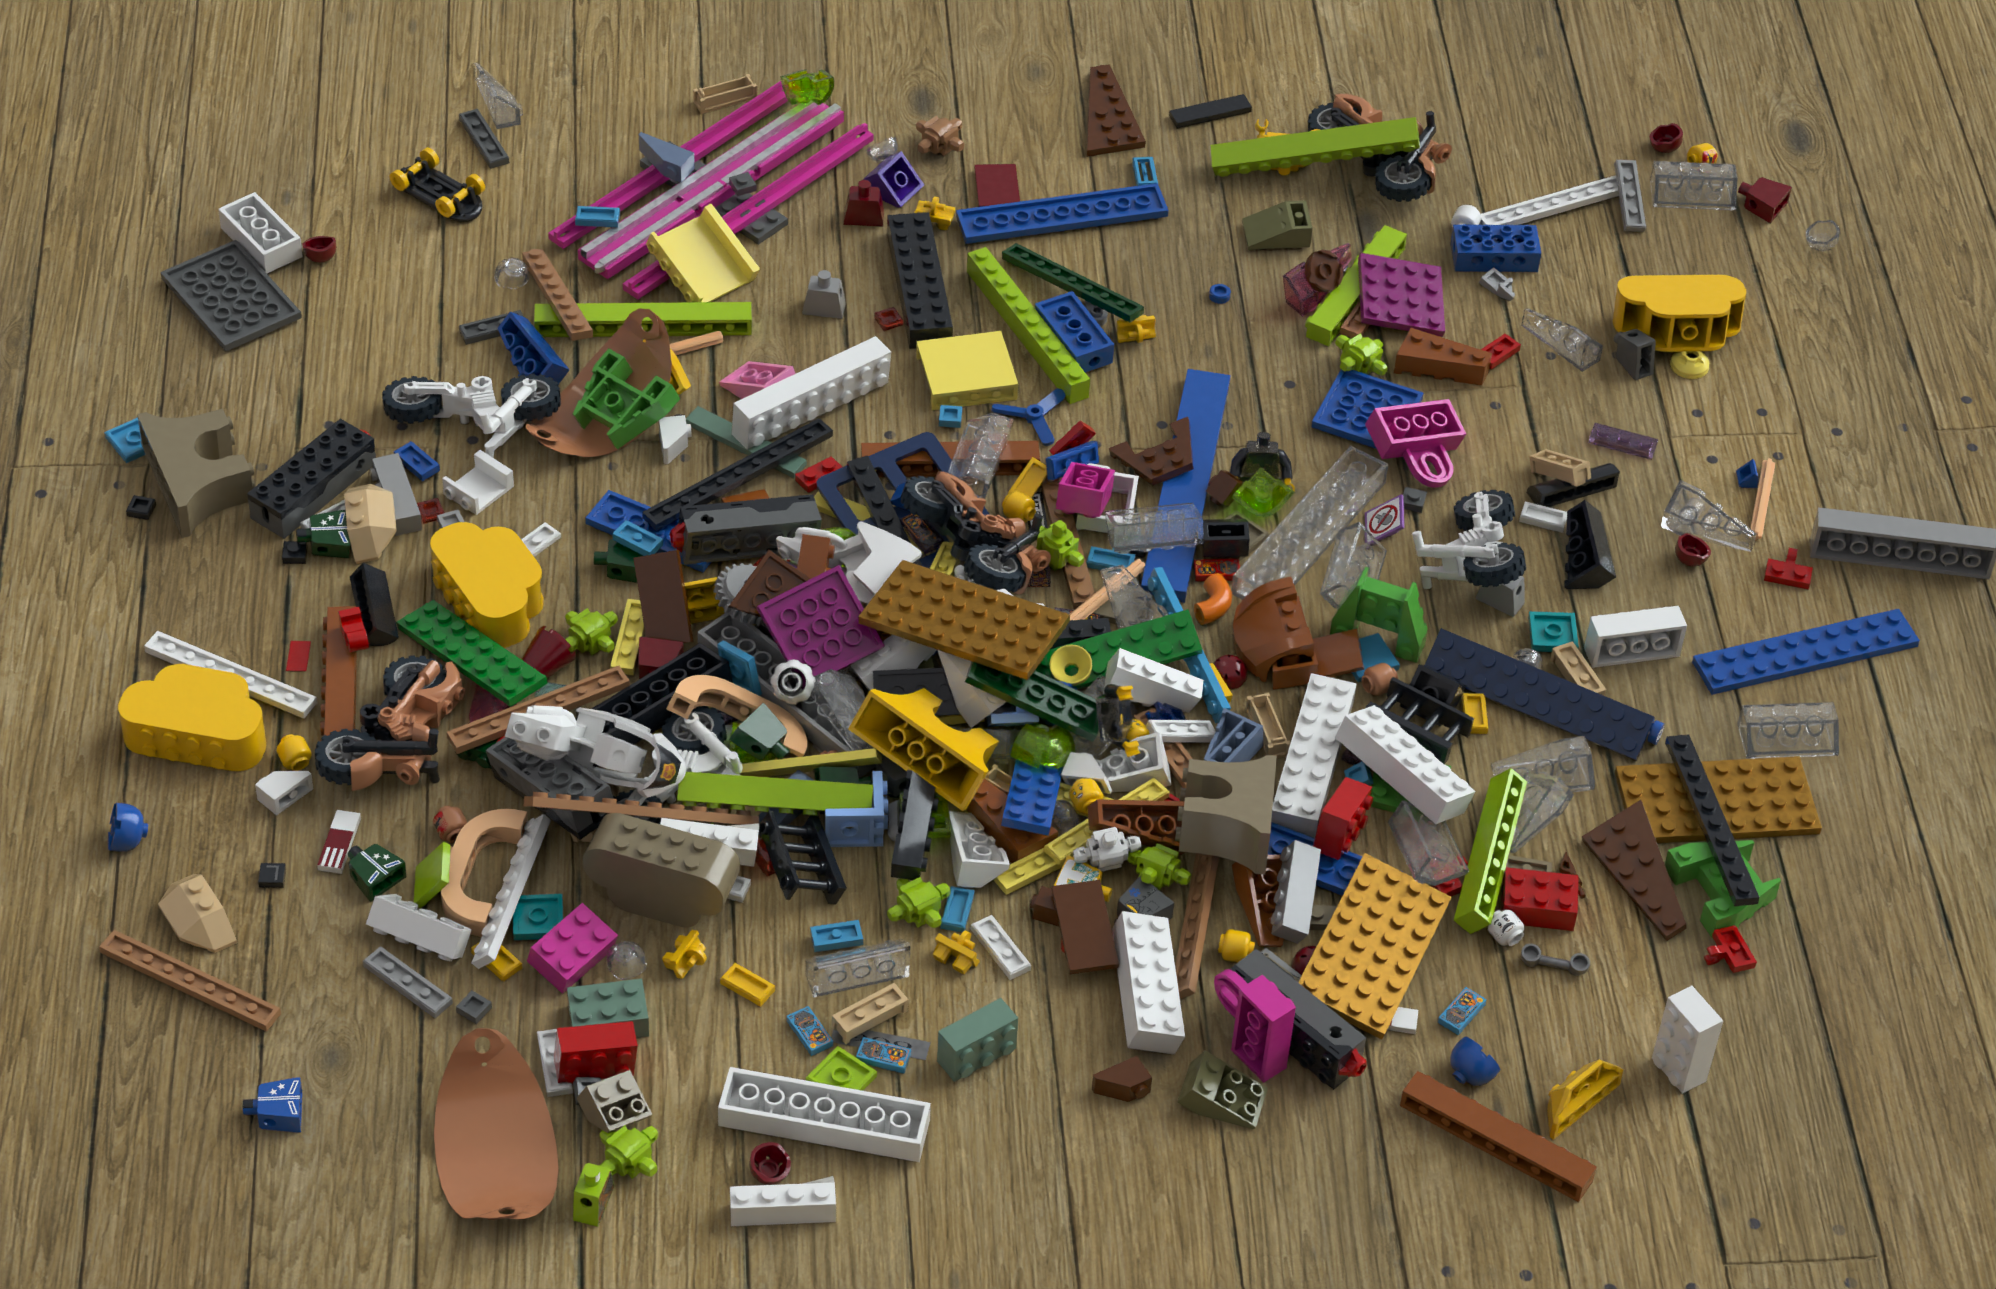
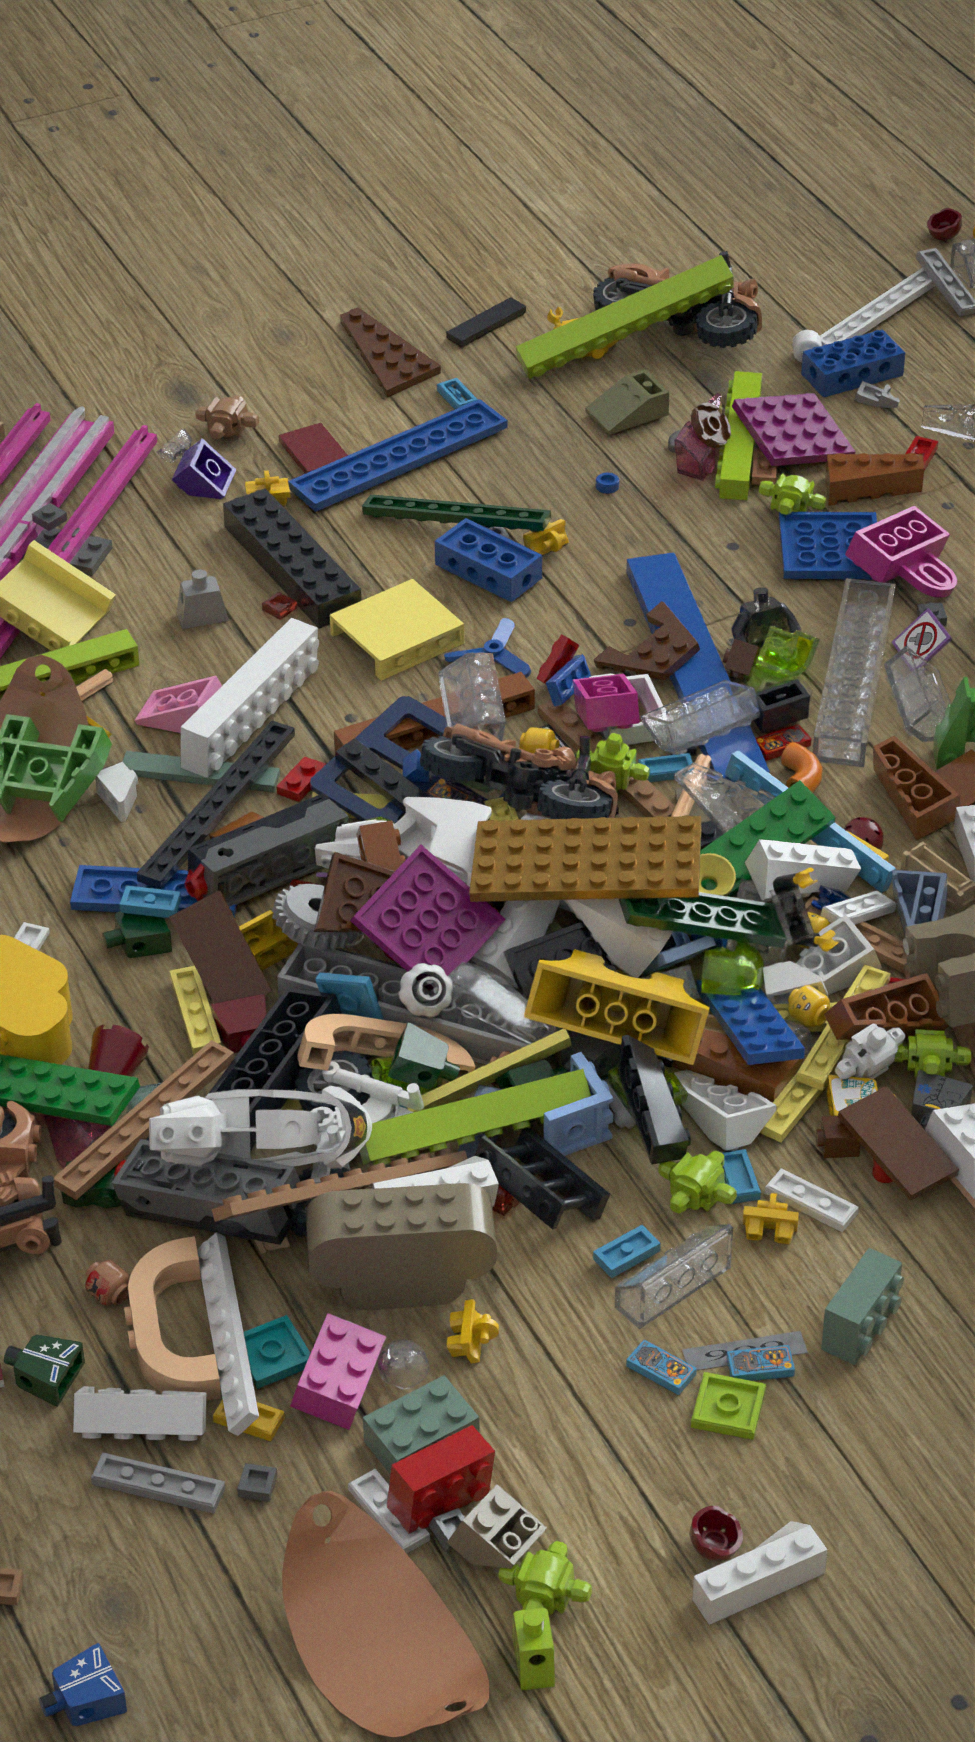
camera: 20 degrees left, 5 degrees down
lime tile [414,842,451,908] -> none
lime piece [565,608,618,656] -> none
white brick [718,1067,931,1162] -> none
yellow tile [720,963,775,1007] -> none
clear neon green brick [780,69,834,105] -> none
tan container [831,983,909,1044] -> none
dark red torso [843,180,884,227] -> none
dark azure plate [939,405,962,428] -> none
lime brick [967,247,1090,404] -> none
yellow tile [1008,457,1047,498] -> none
dark orange piece [1233,576,1314,682] -> none

